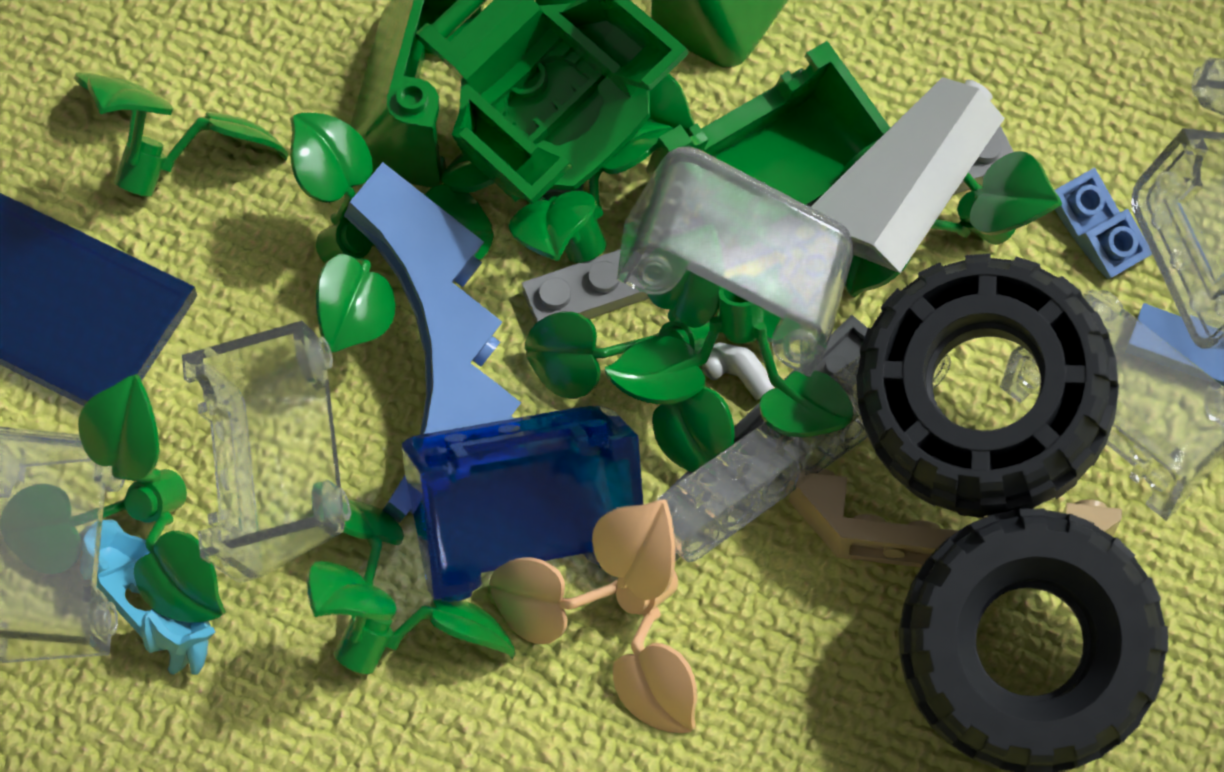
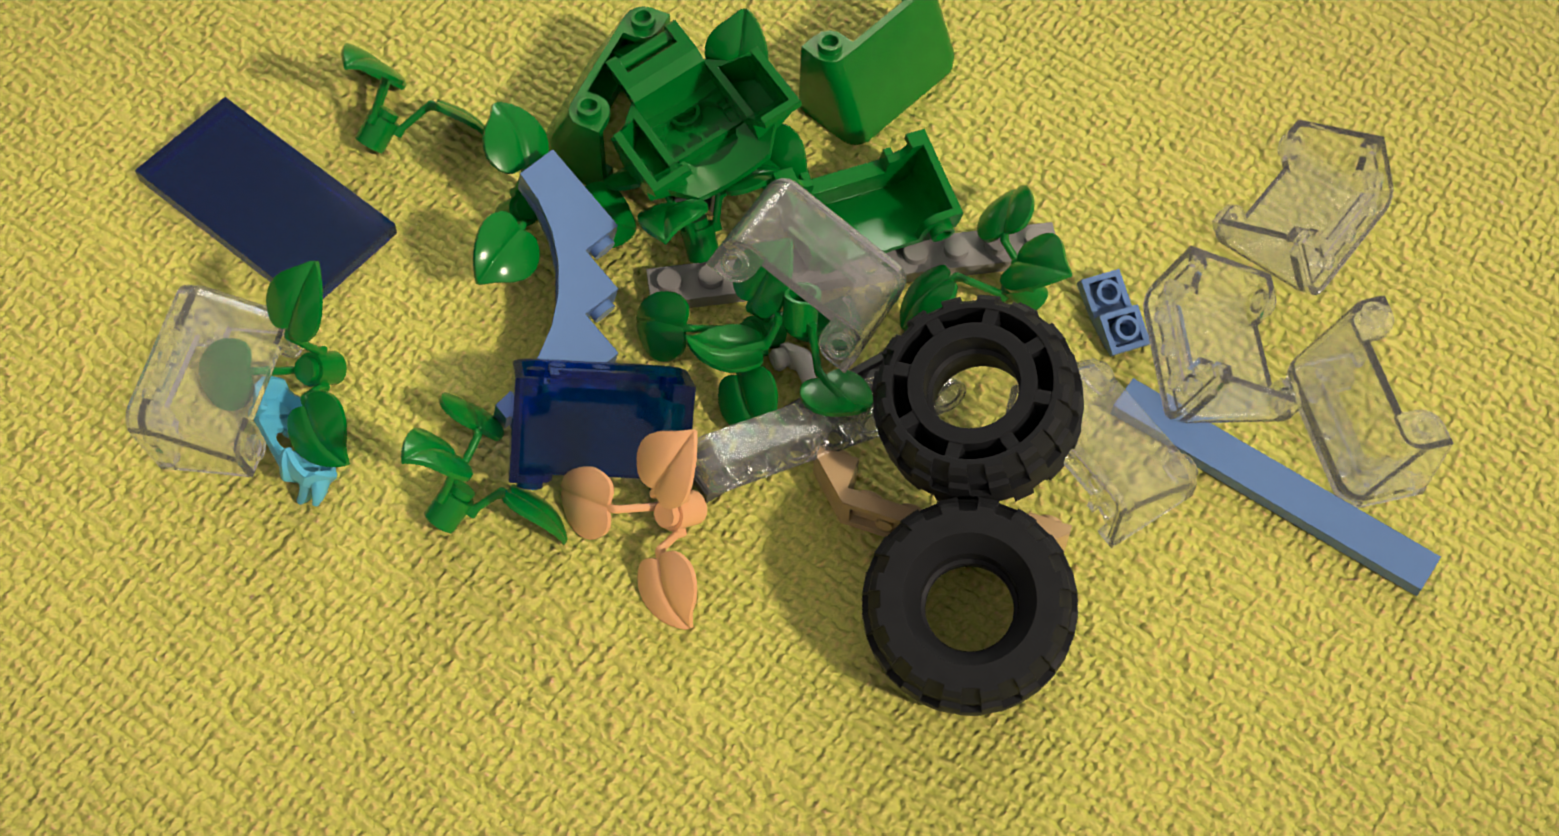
camera: 10 degrees right, 5 degrees down
clear windscreen [182,321,351,583] -> none
white slope [803,77,1005,273] -> none

